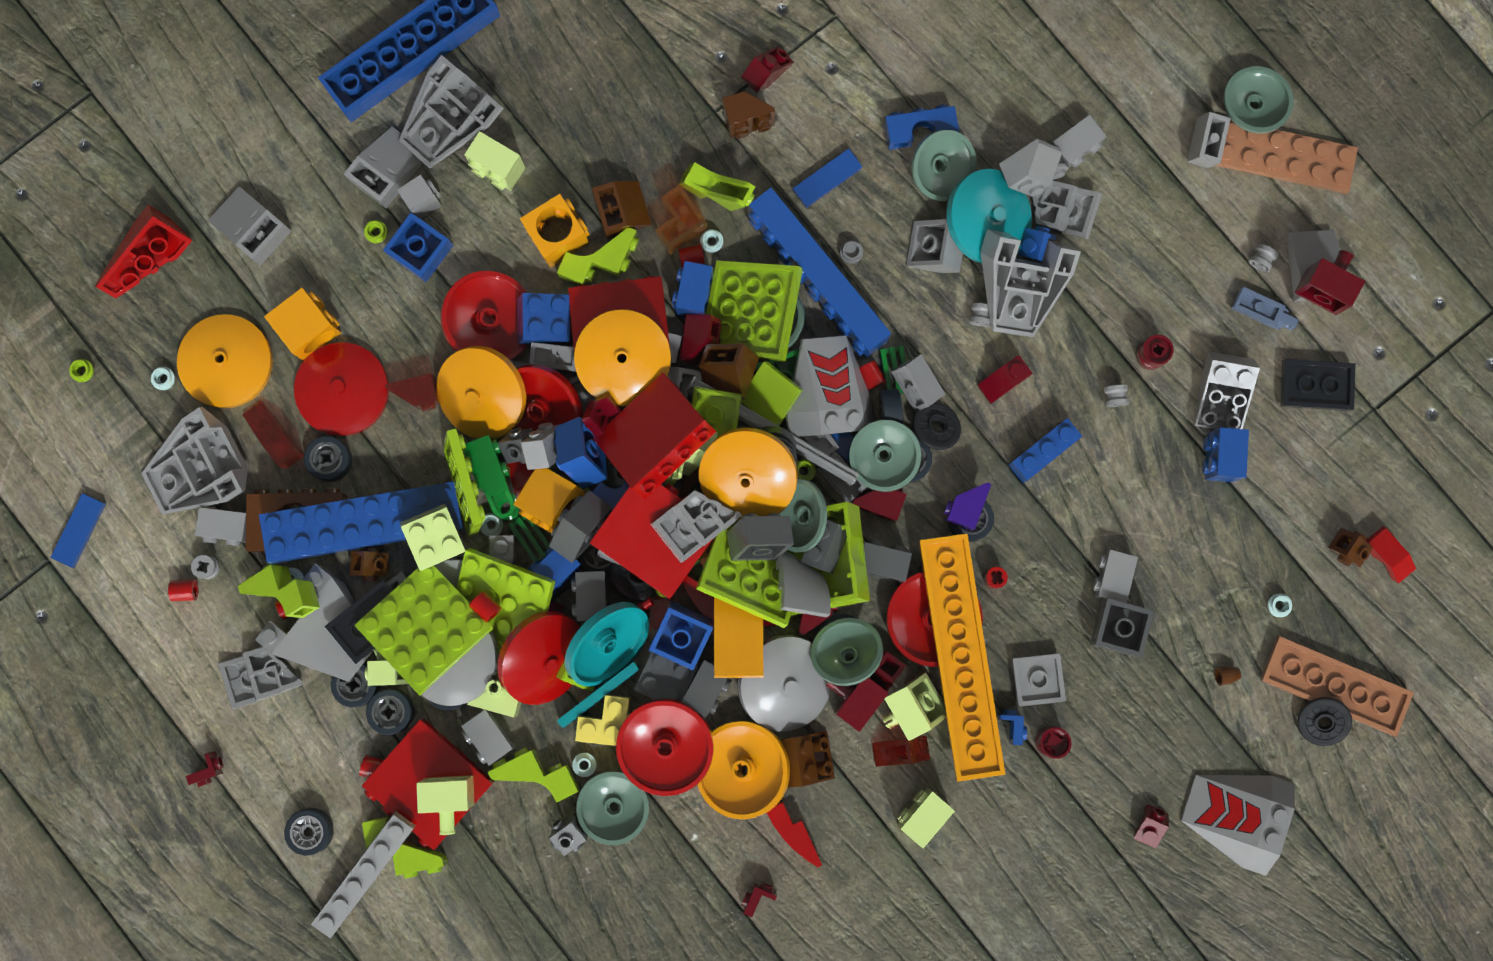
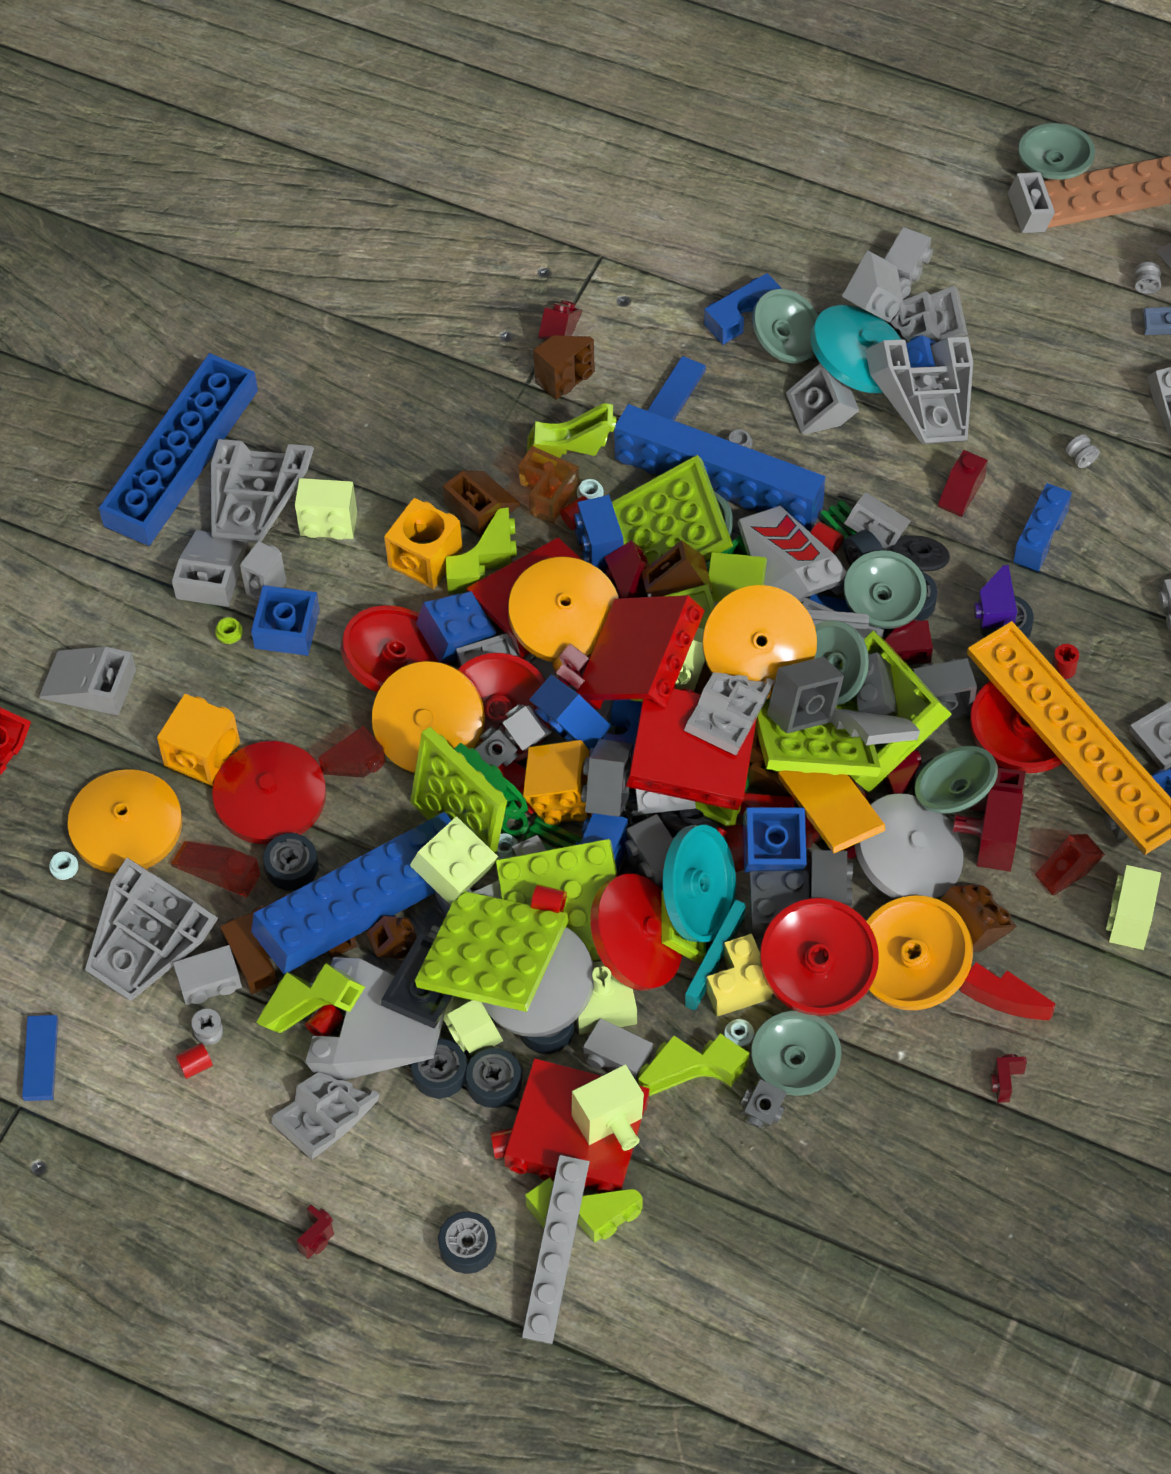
camera: 25 degrees left, 25 degrees down
yellowish green brick [883,673,946,741] -> none
light grey wheel [969,303,991,327] -> none
dark red wheel [1136,335,1174,370] -> none

